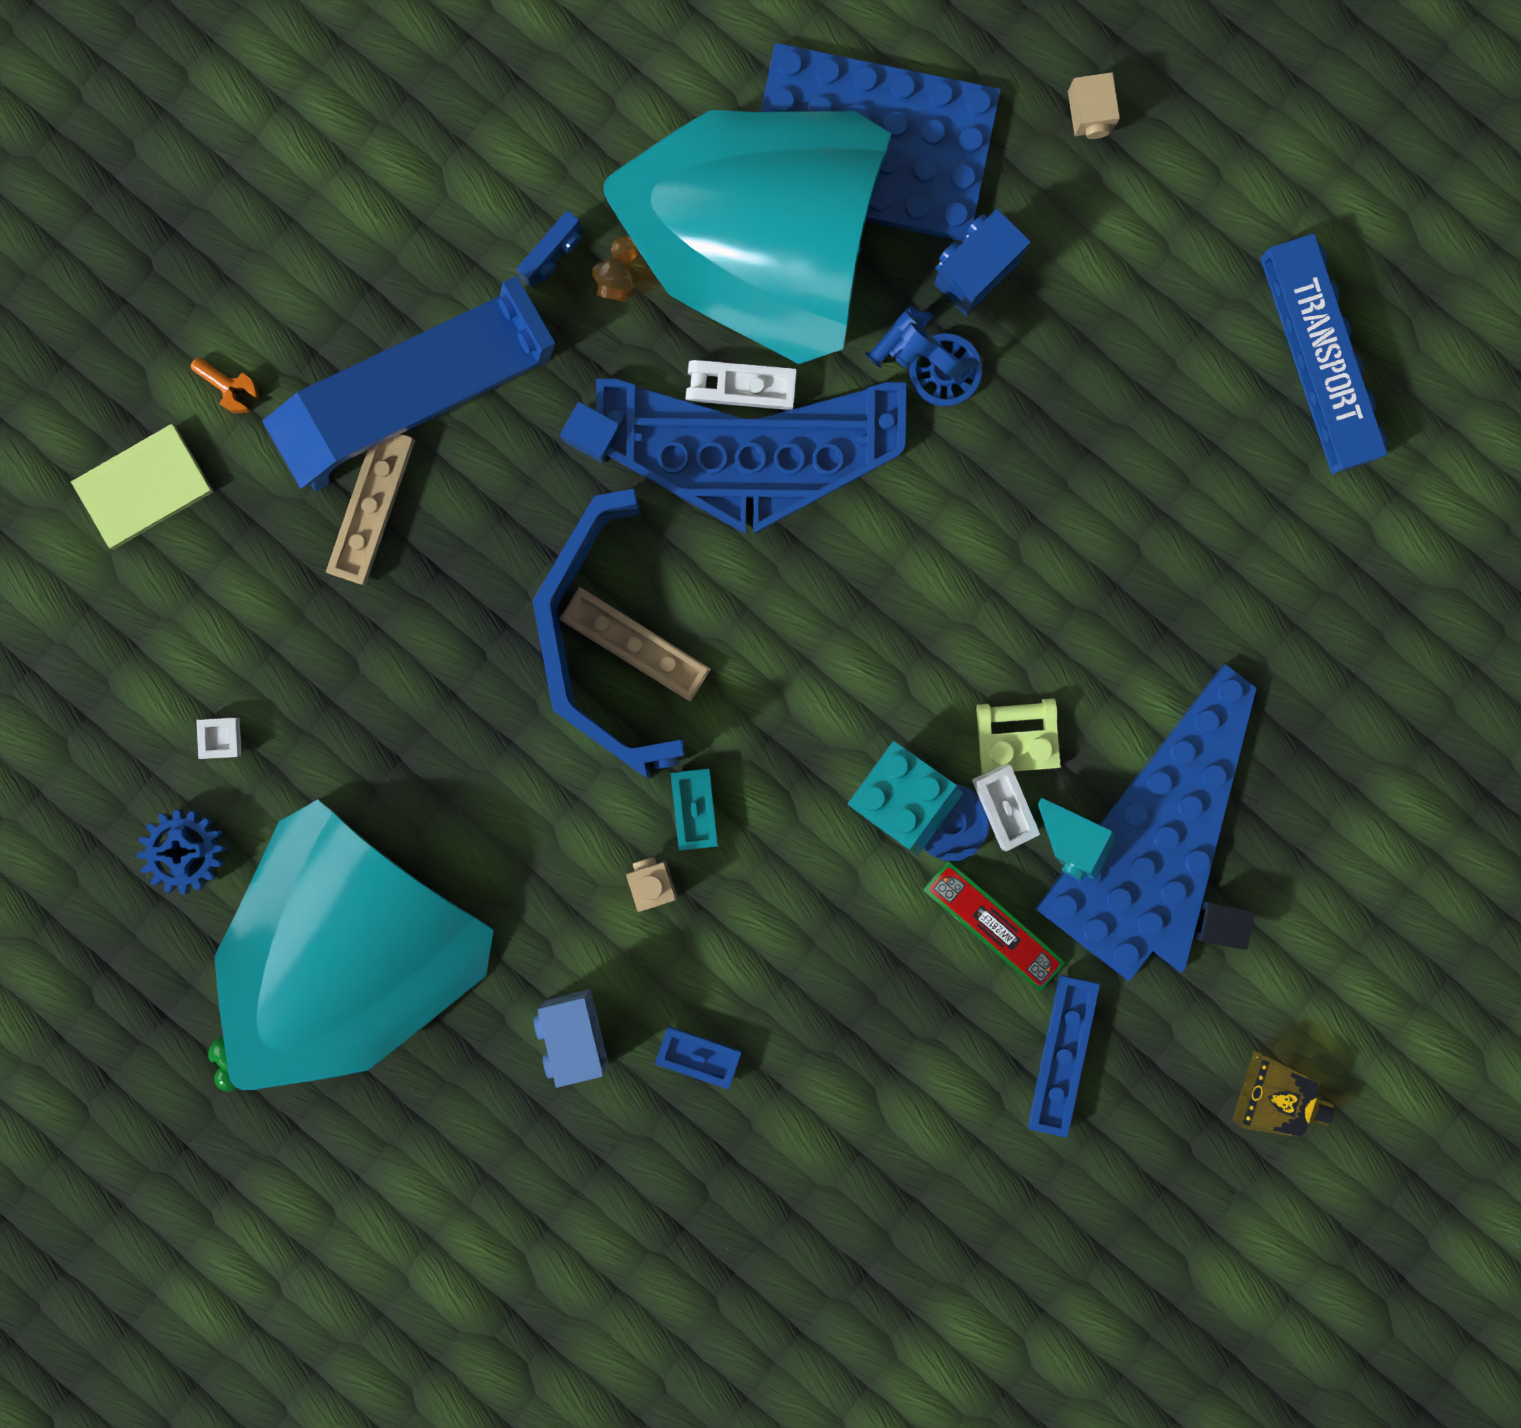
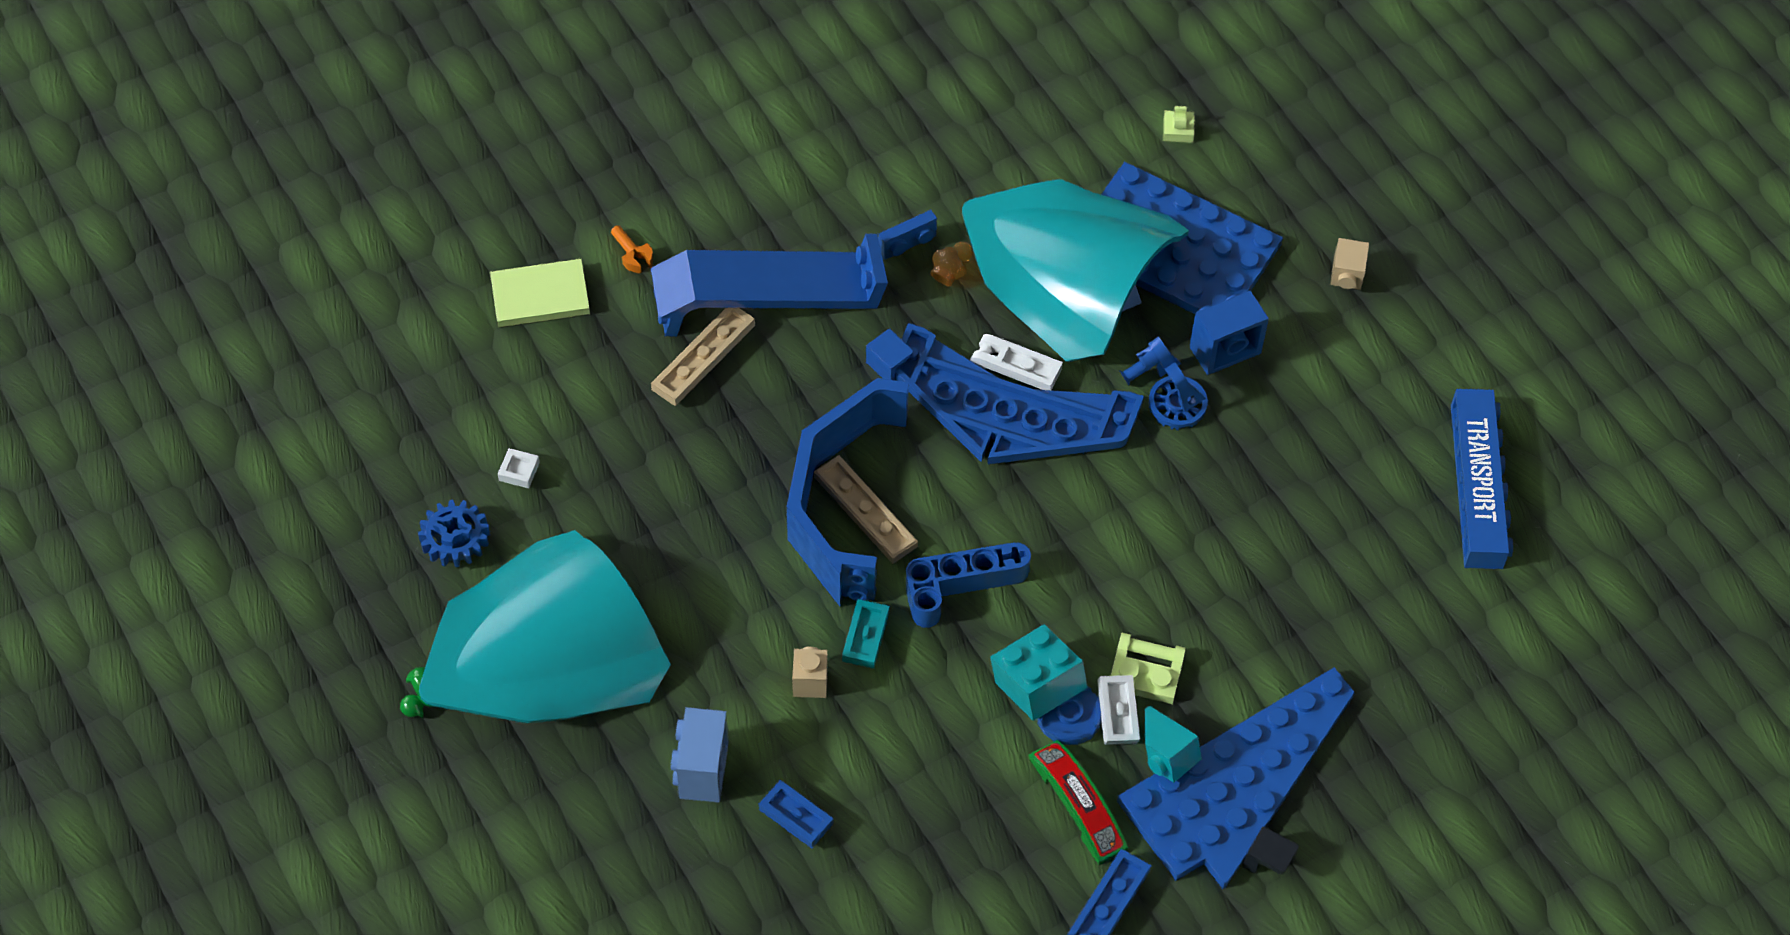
camera: 25 degrees right, 30 degrees down
none -> blue beam [906,543,1031,628]

